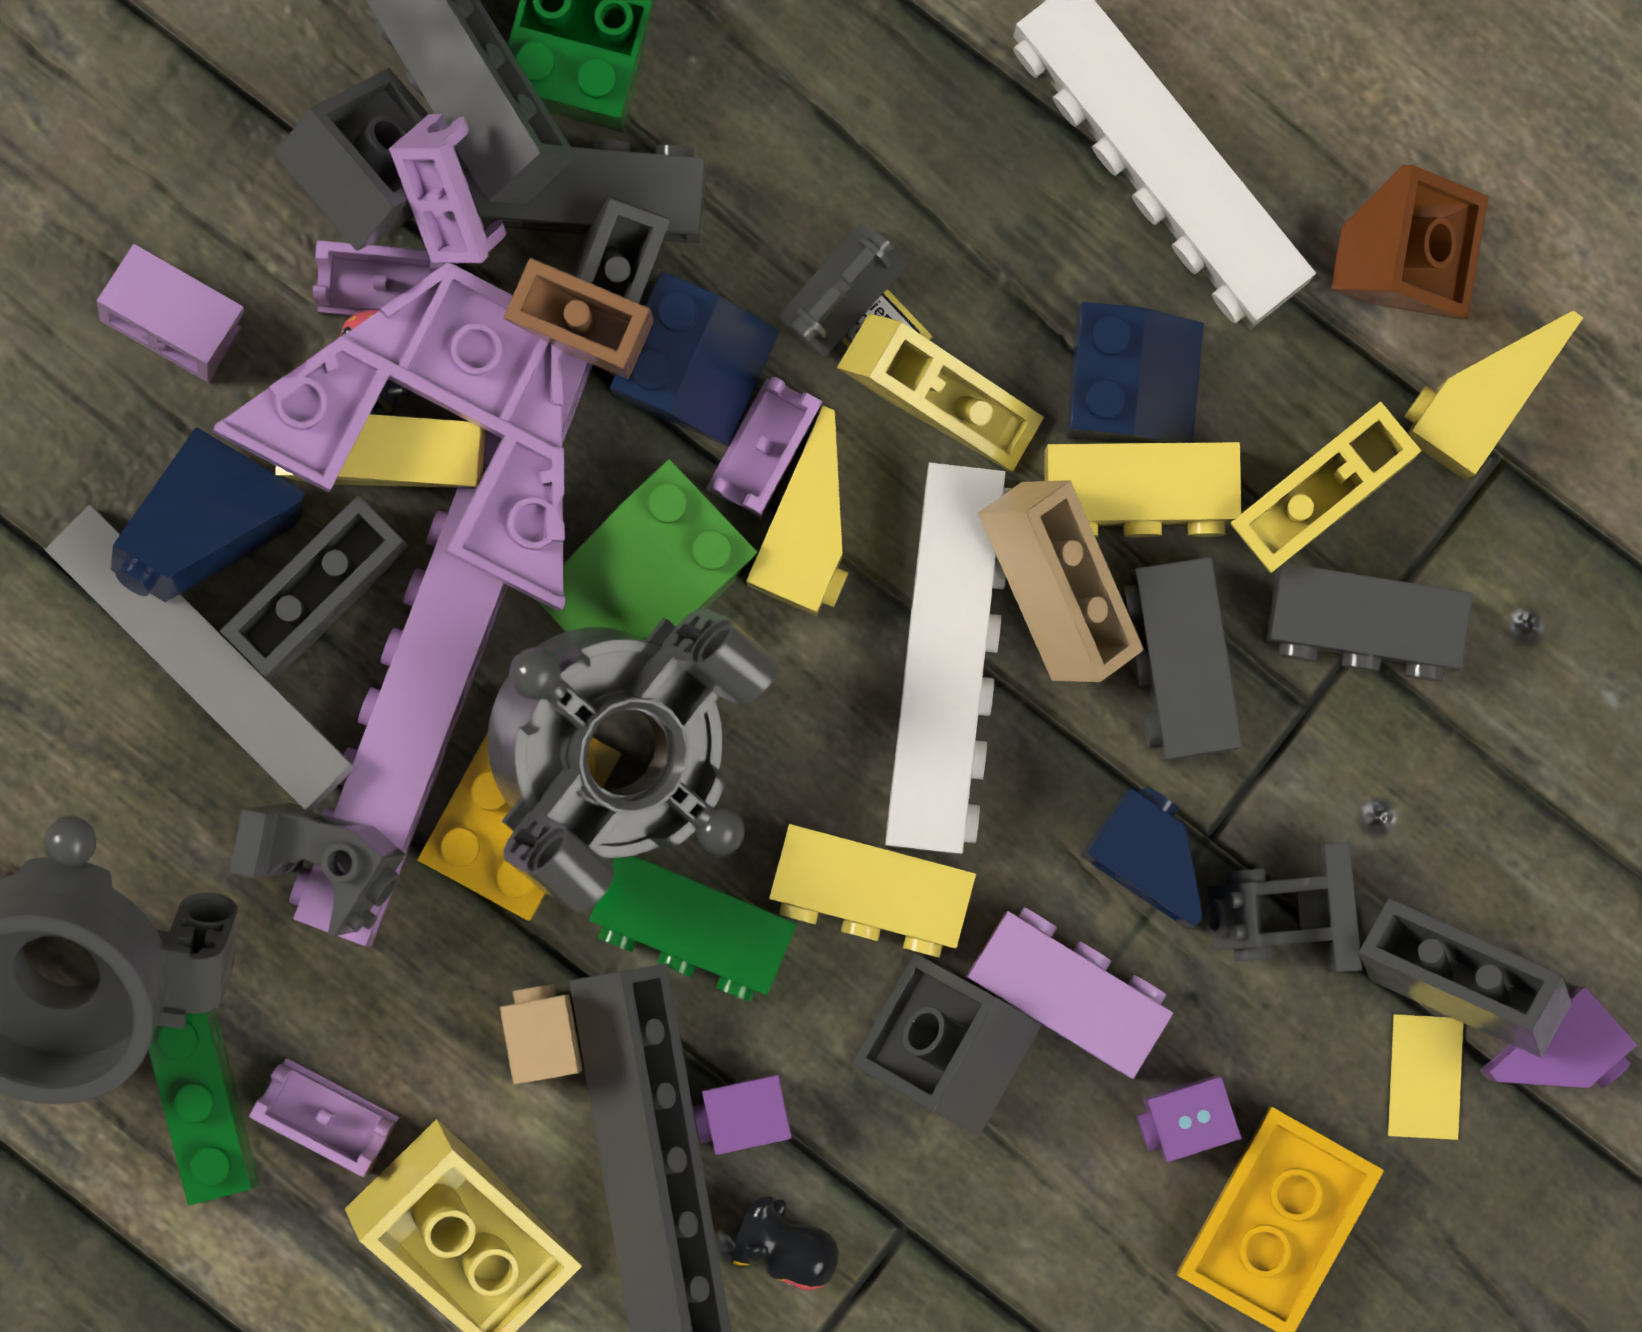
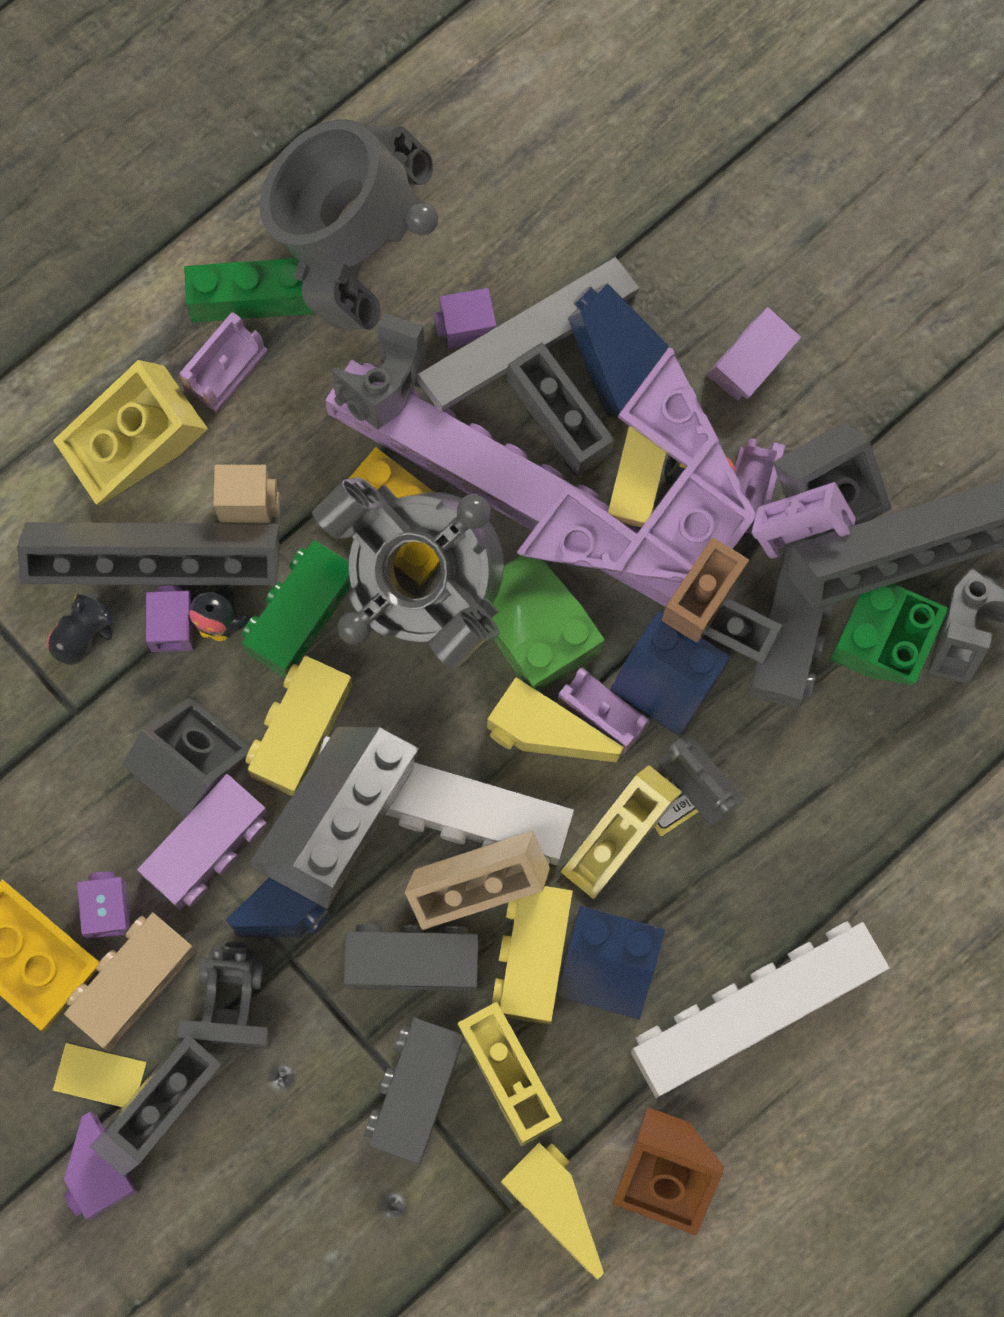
camera: 100 degrees right, 10 degrees down
none -> tan brick [64,912,197,1052]
none -> black animal [189,590,249,642]
none -> dark grey slope [249,727,418,909]
none -> medium lavender brick [433,288,496,349]

